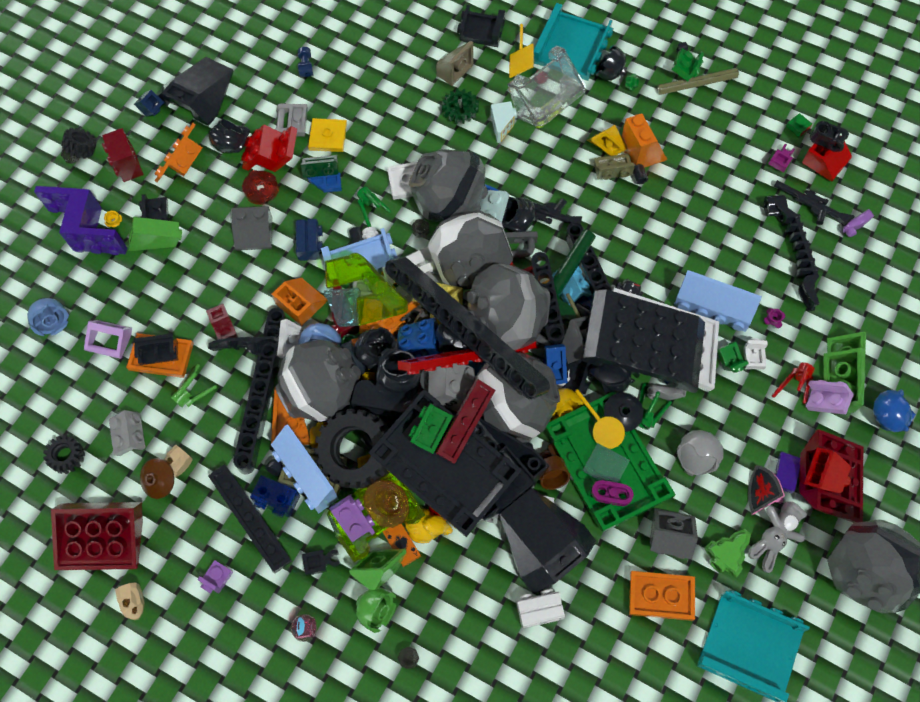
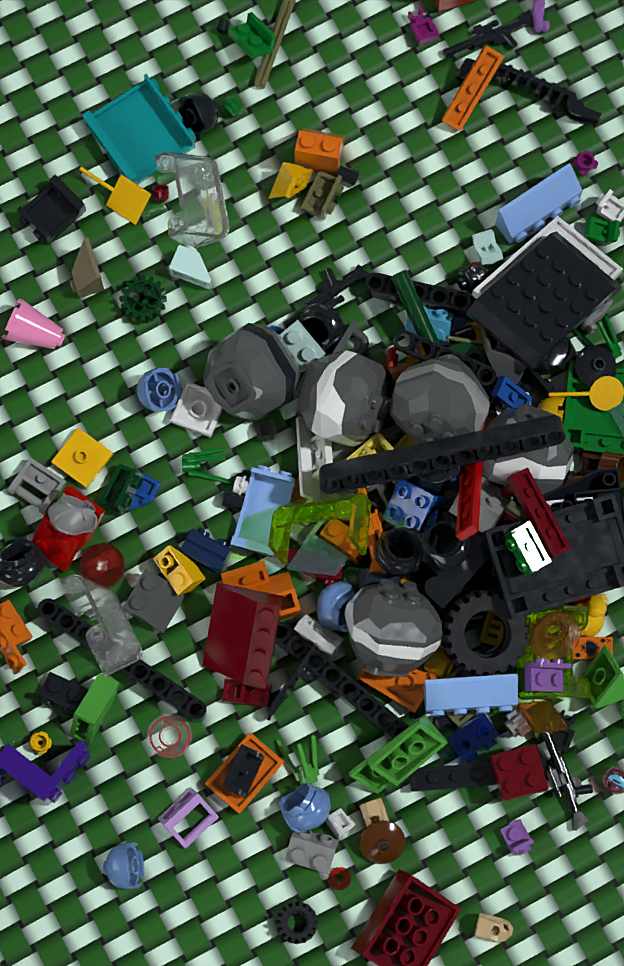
camera: 60 degrees left, 10 degrees up
none -> bright pink cone [2,298,65,349]
none -> black beam [38,598,207,723]
none -> light grey helmet [48,493,98,535]
none -> clear windscreen [59,575,142,677]
none -> medium blue cylinder [137,368,182,412]
none -> clear tile [147,713,192,759]
none -> yellow slope [153,545,206,595]
none -> dark red slope [202,582,284,689]
none -> orange panel [221,561,270,589]
none -> medium blue helmet [279,782,331,833]
none -> white slope [325,808,354,839]
none -> clear red plate [328,867,351,890]
none -> bright green slope [348,715,448,794]
none -> orange plate [441,45,504,131]
none -> light aqua bracket [472,229,503,265]
none -> dark red brick [490,744,549,803]
none -> light grey gear [504,709,532,737]
none -> clear orange piece [517,700,568,734]
none -> black piece [541,727,593,831]

